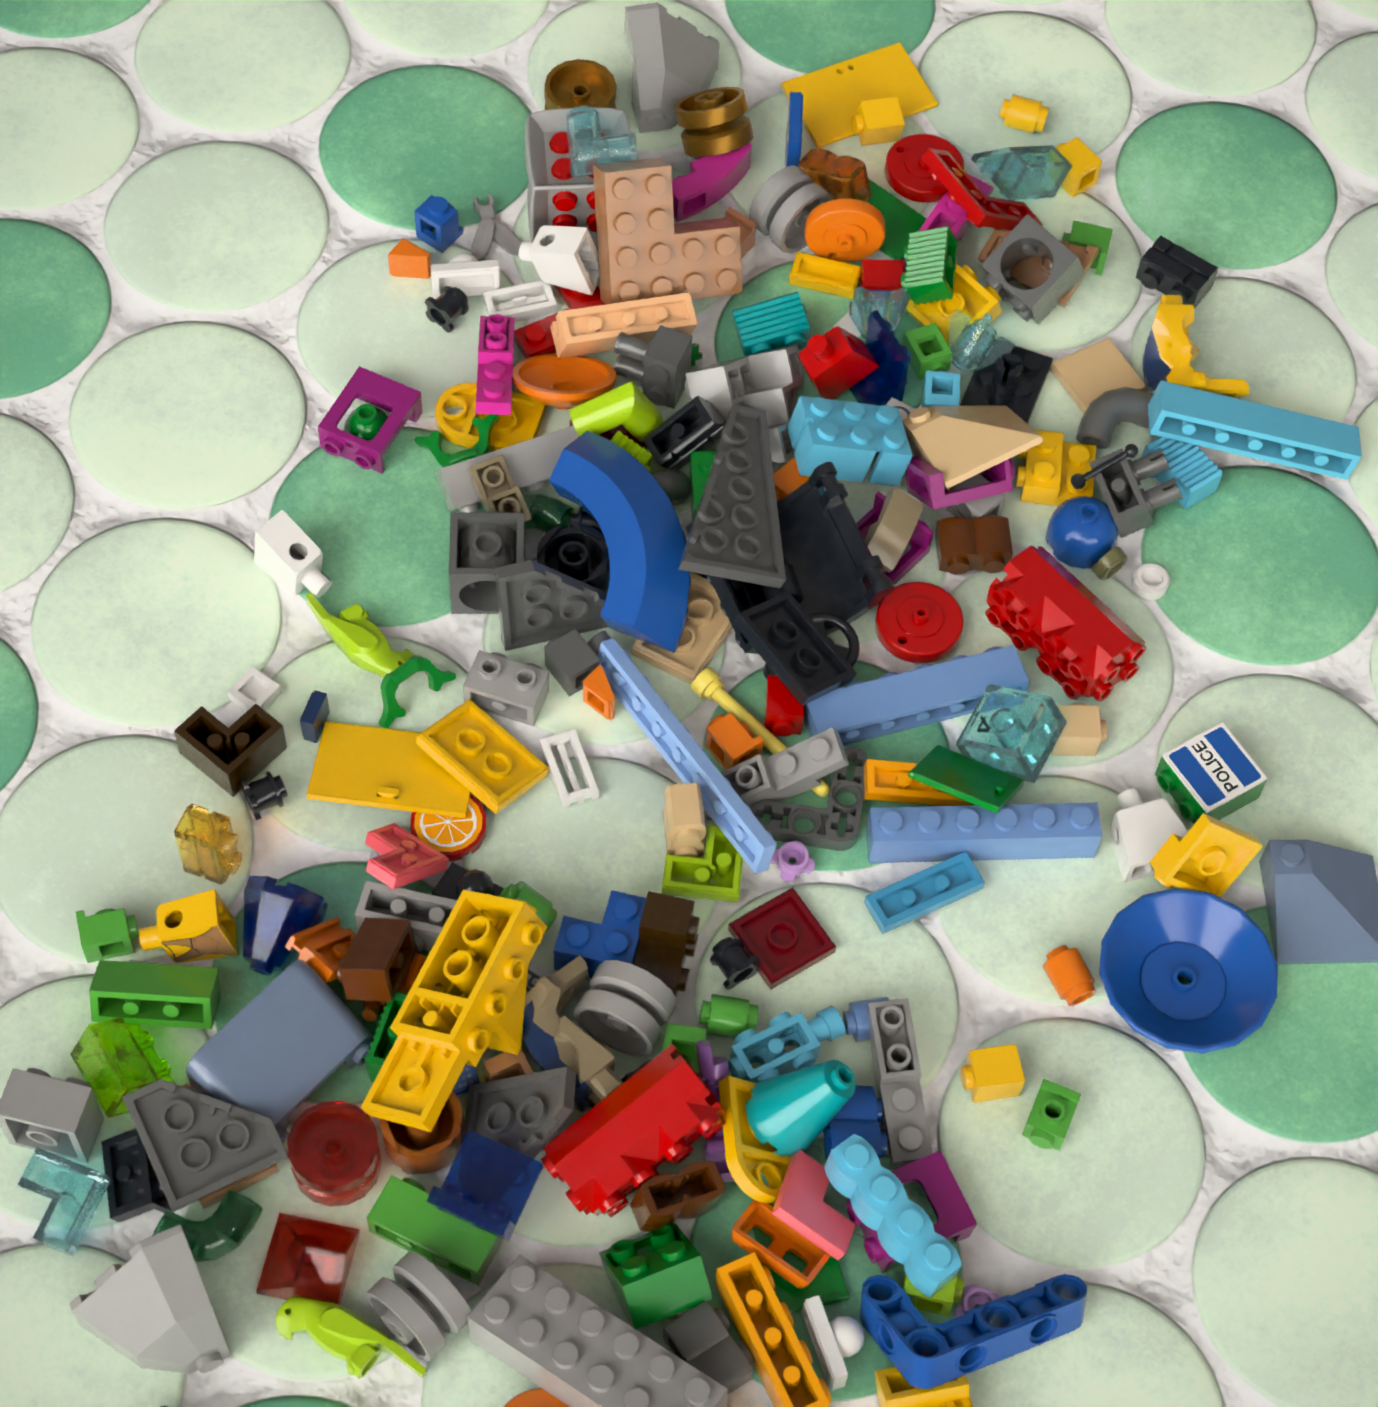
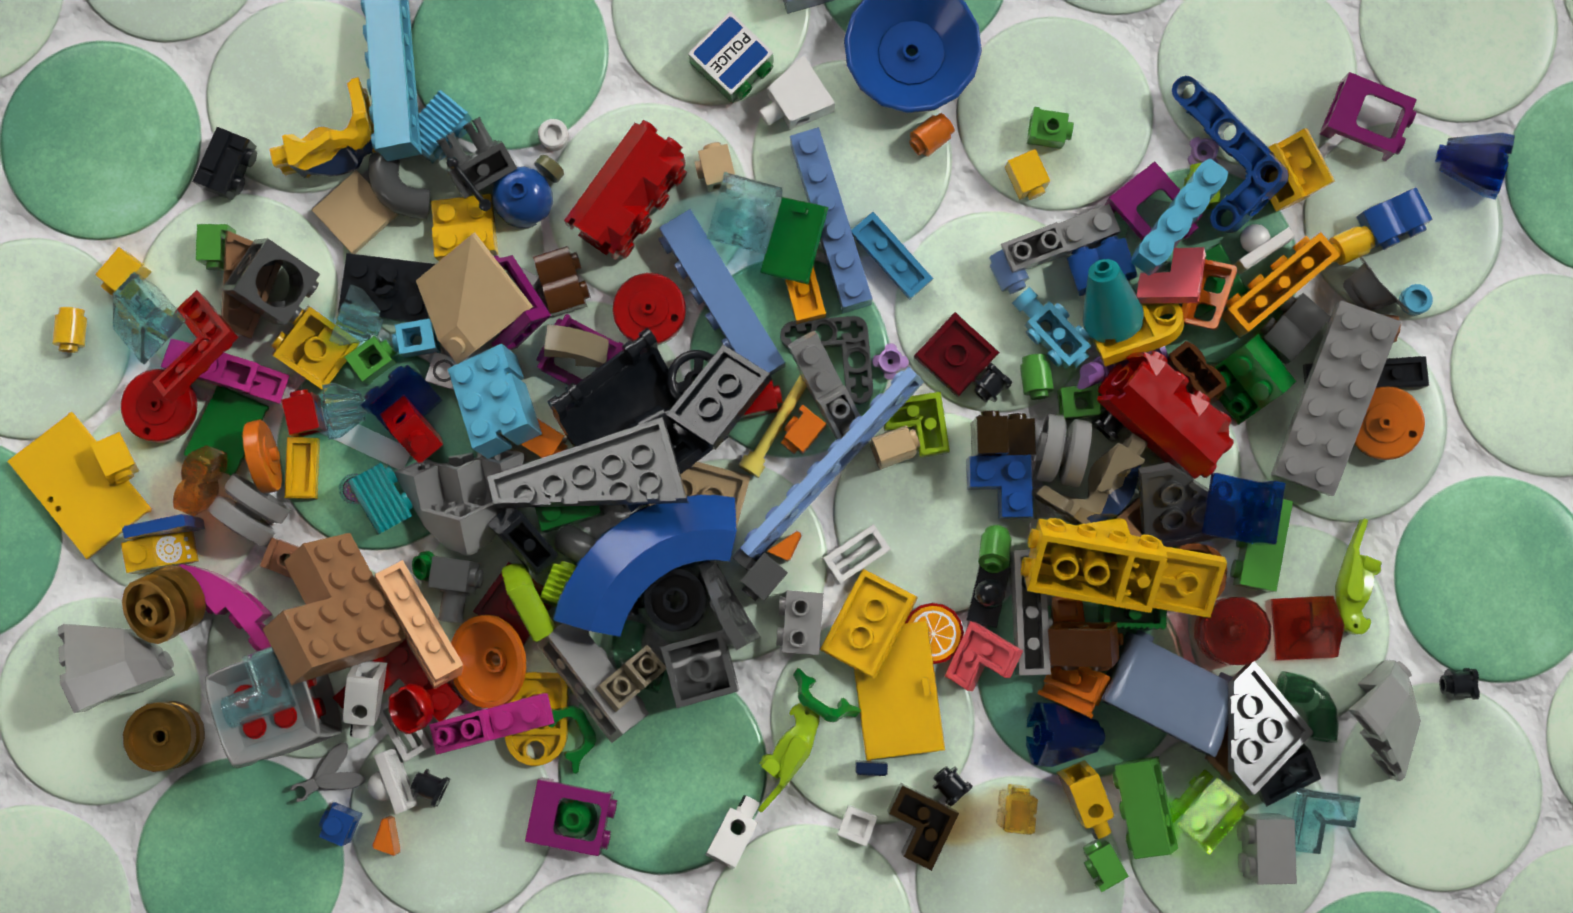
camera: 100 degrees left, 25 degrees up
light grey wheel [365,1250,472,1362] -> none
brick [901,226,958,305] -> none
yellow plate [1149,813,1263,898] -> none
none -> yellow slope [121,531,199,574]
none -> red hair [388,684,434,734]

